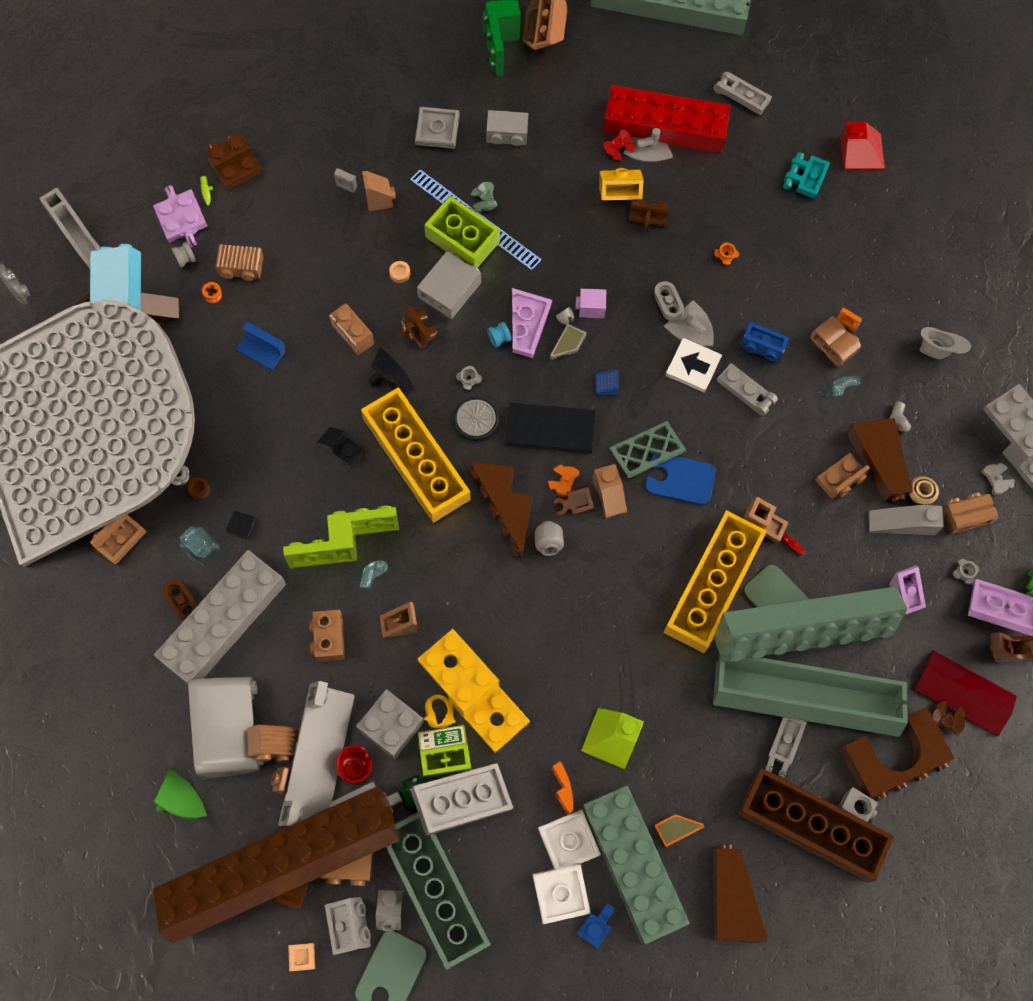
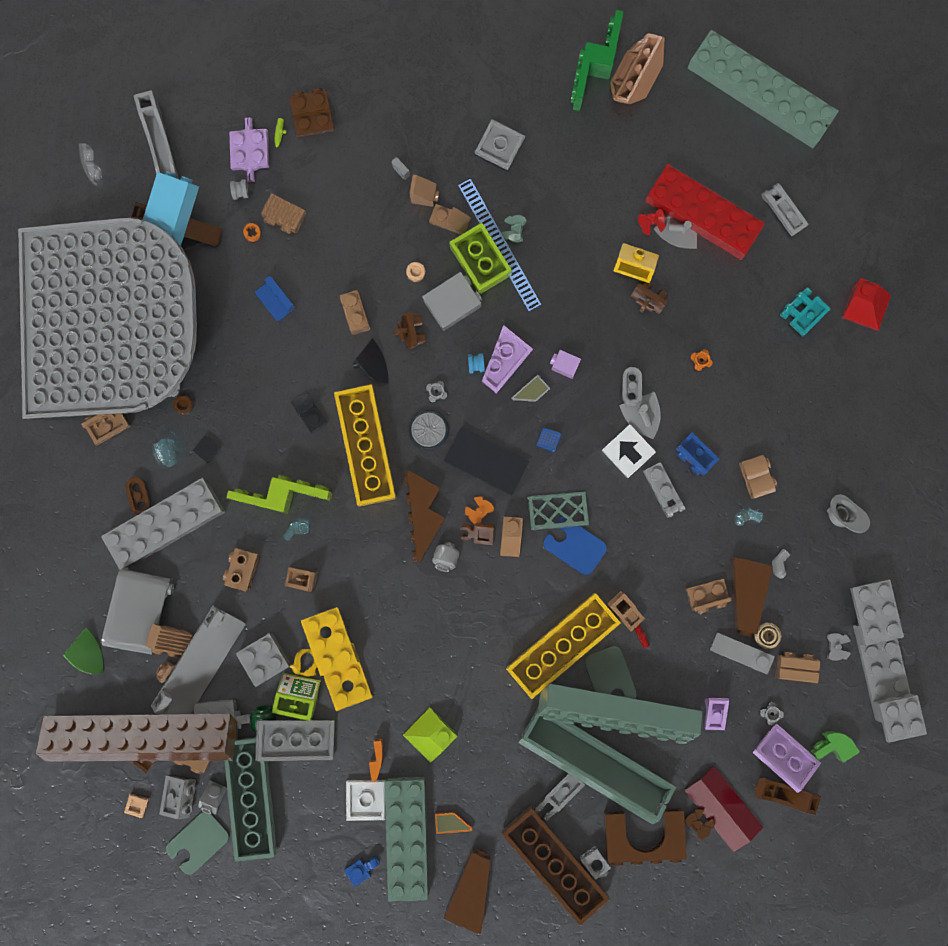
camera: 25 degrees right, 15 degrees up
red hair [336,745,372,785] -> none
light grey brick [486,110,528,146] -> none
white tile [532,863,591,924] -> none
light grey hinge [556,307,574,325] -> none
orange slope [837,307,862,333] -> none
none -> medium nougat slope [429,204,471,235]

